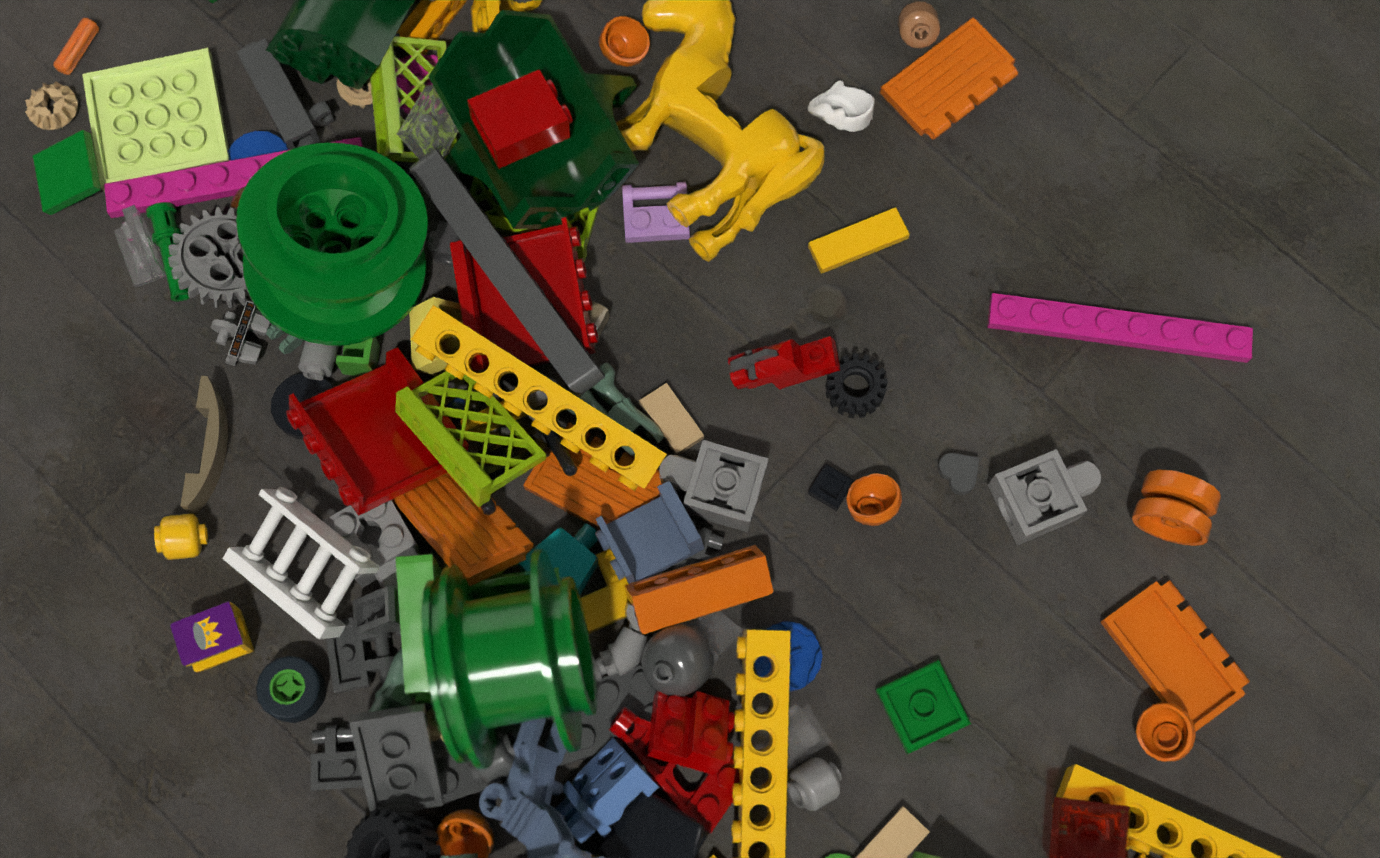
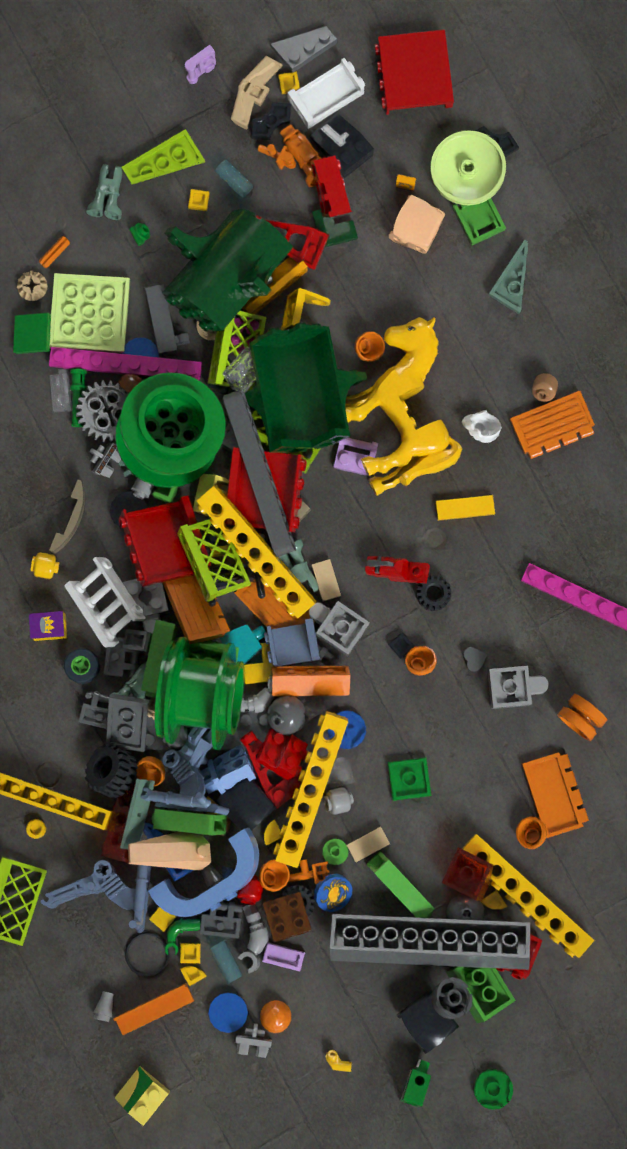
camera: 20 degrees right, 10 degrees up
red brick [467,69,573,168] -> none

